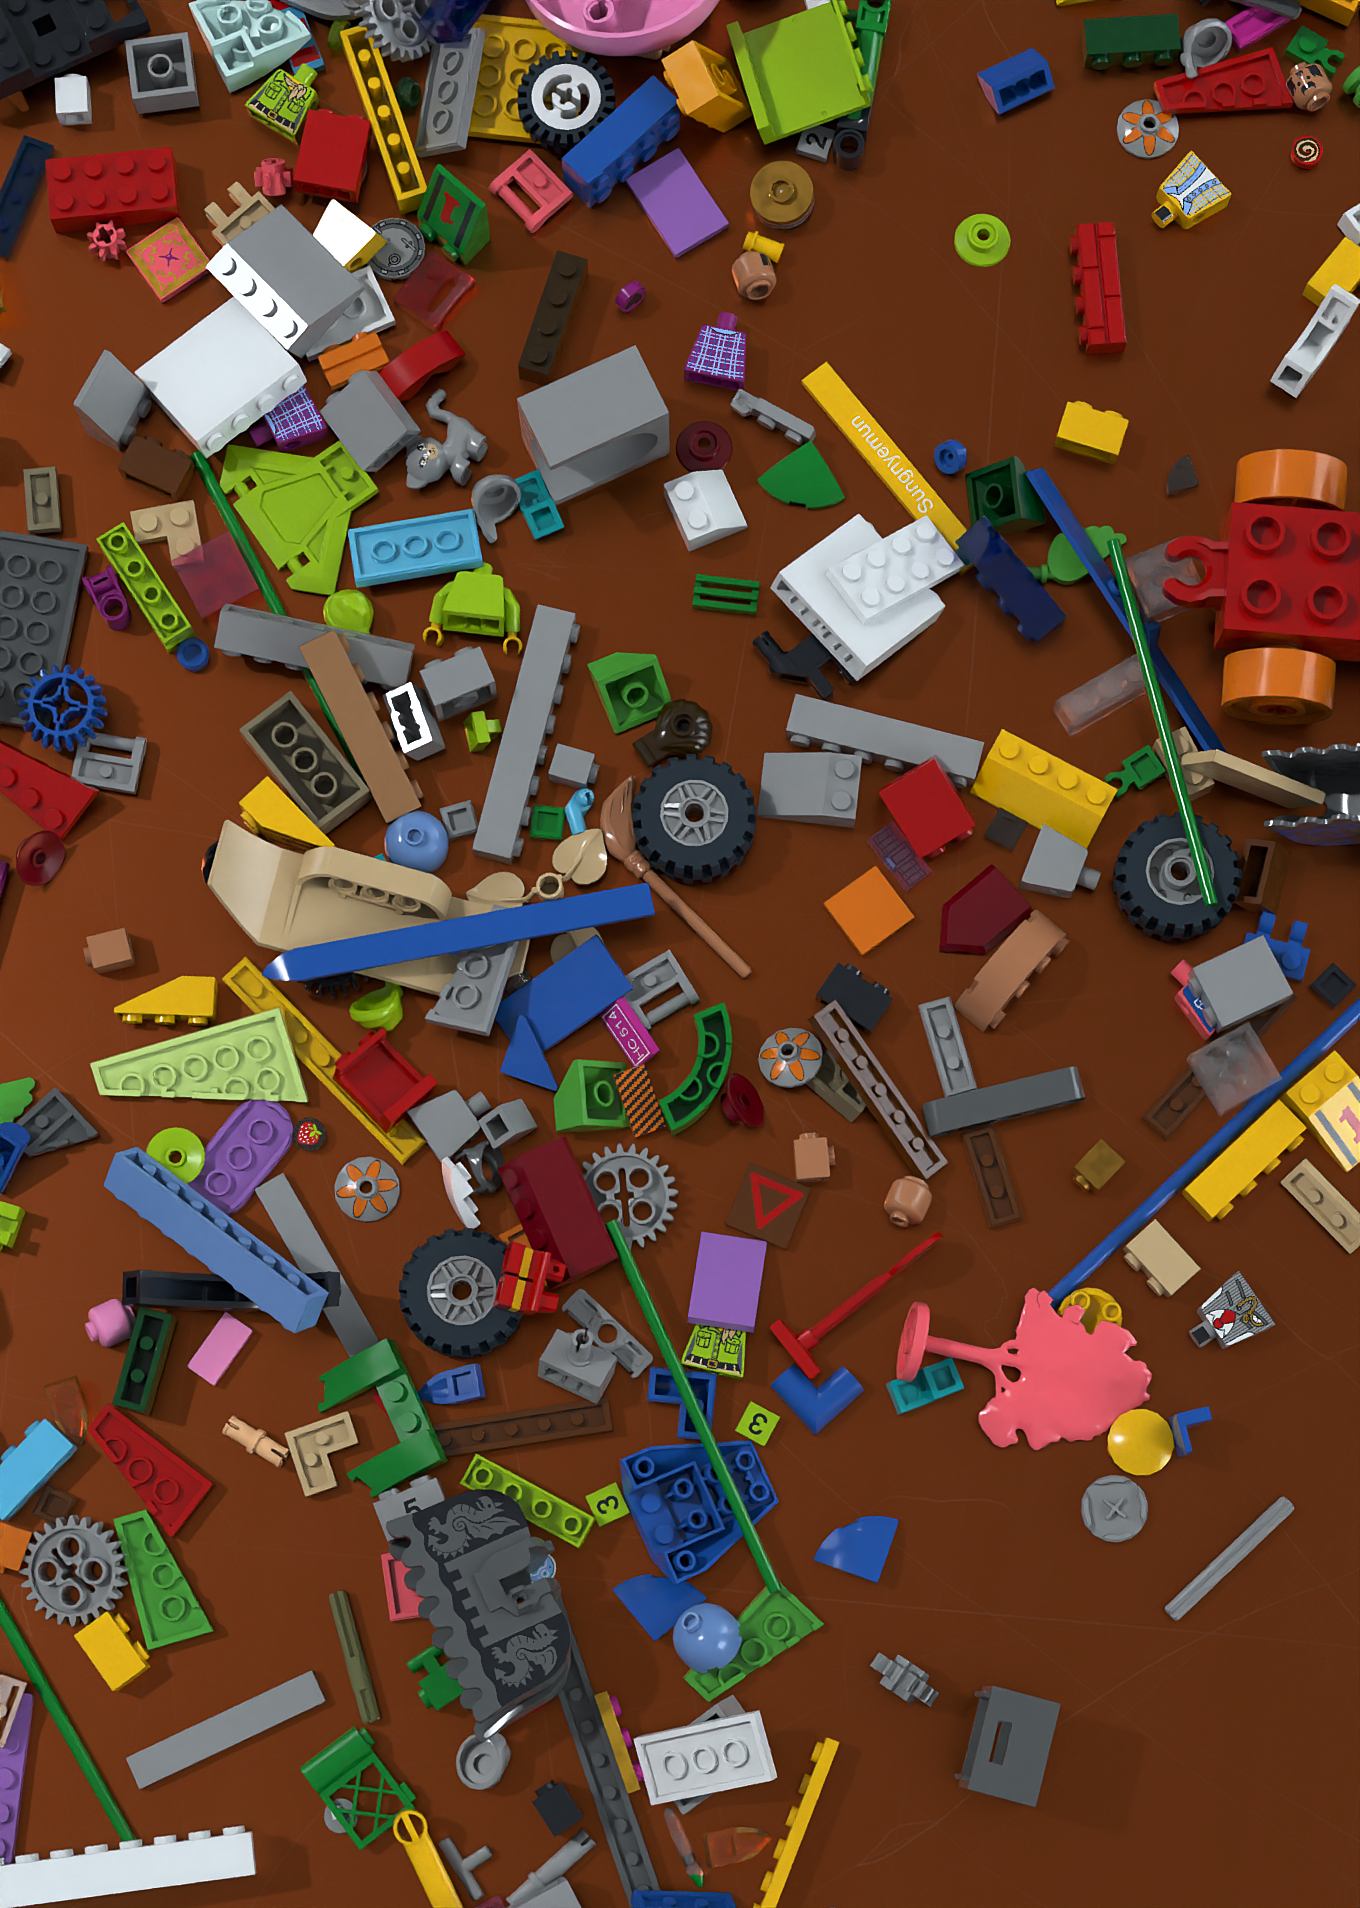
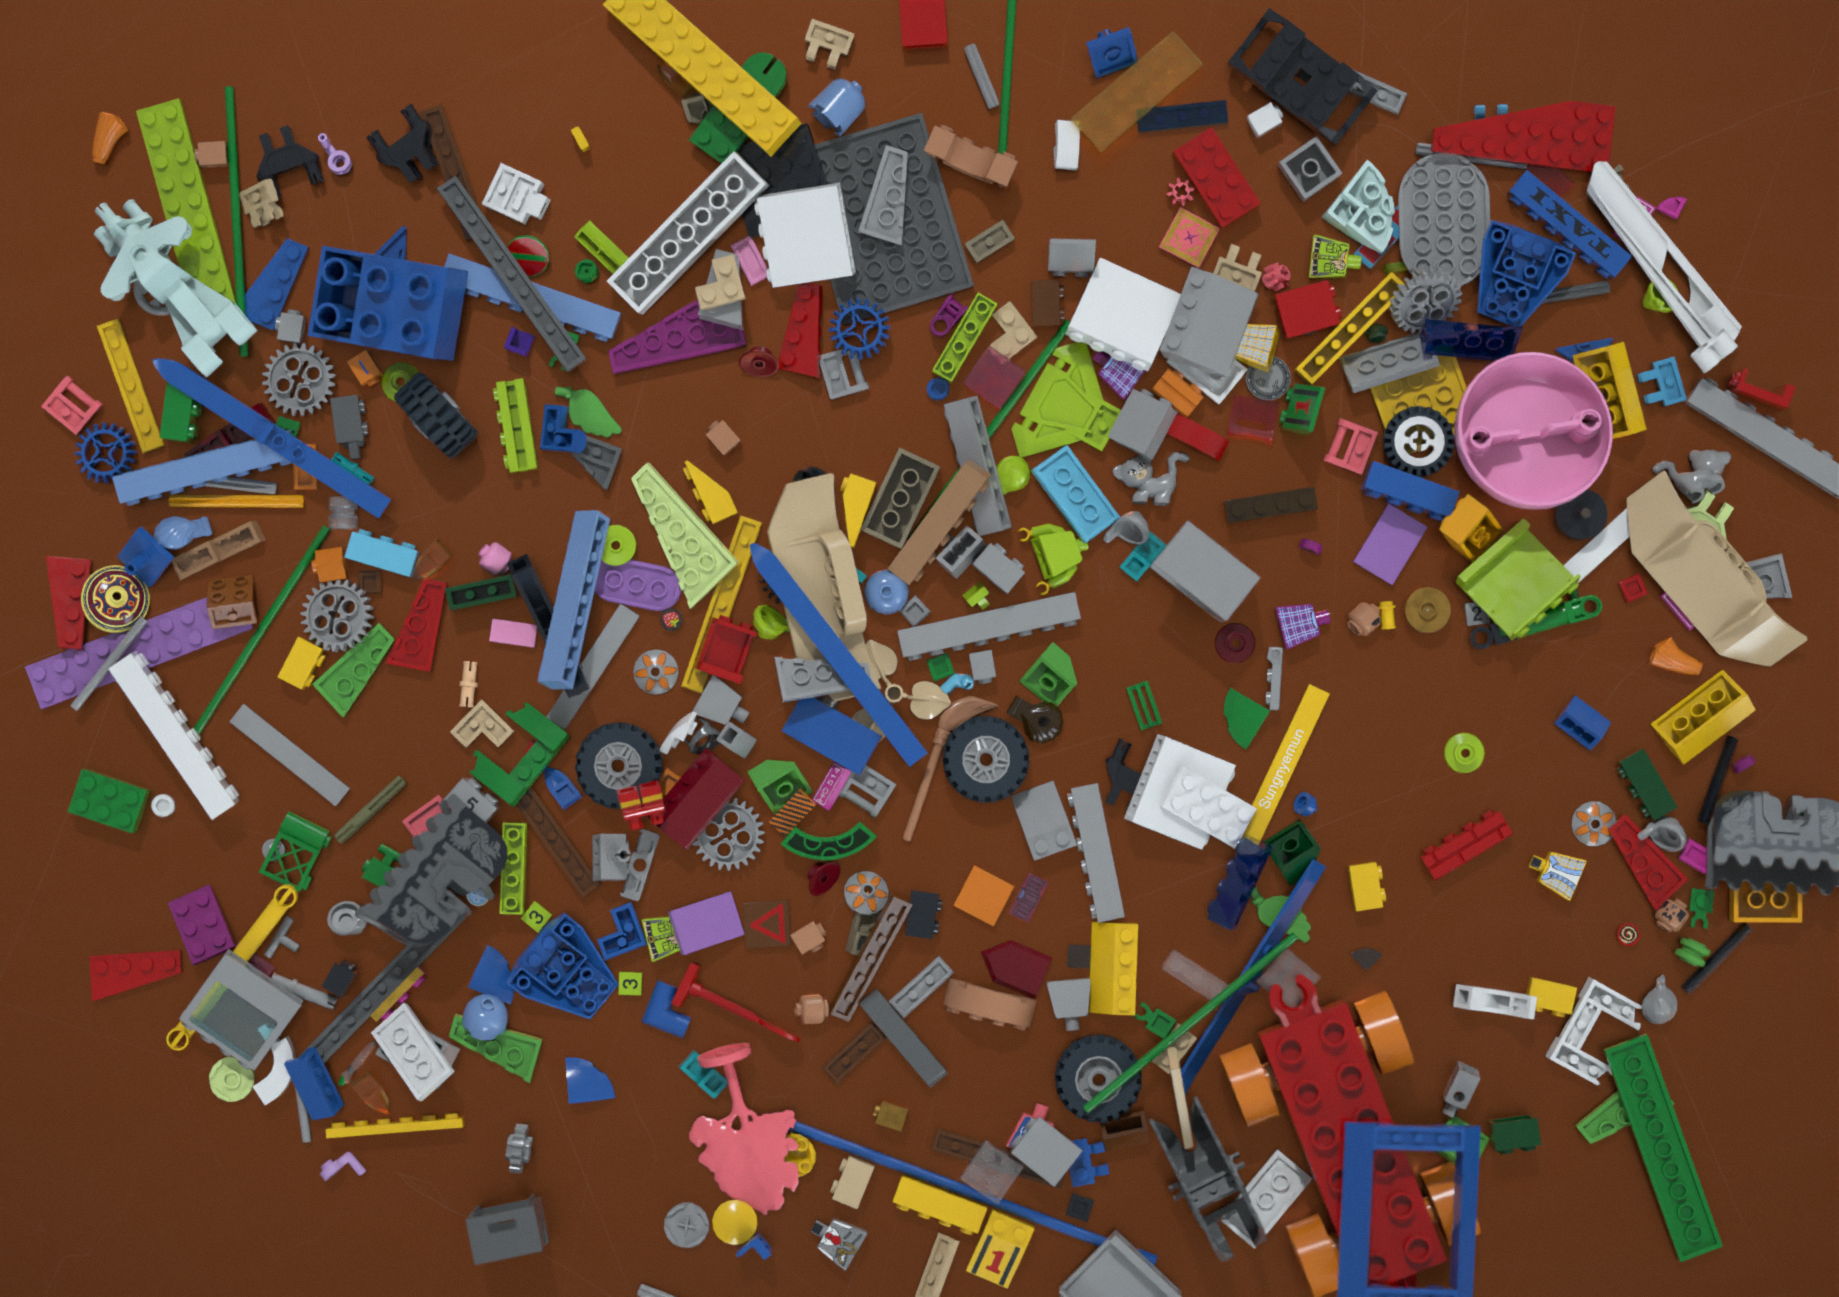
camera: 65 degrees right, 10 degrees up
blue tile [500,1014,560,1092] -> none
green piece [604,1219,782,1594] -> none
white slope [664,470,748,552] -> none
red brick [878,755,976,859] -> none

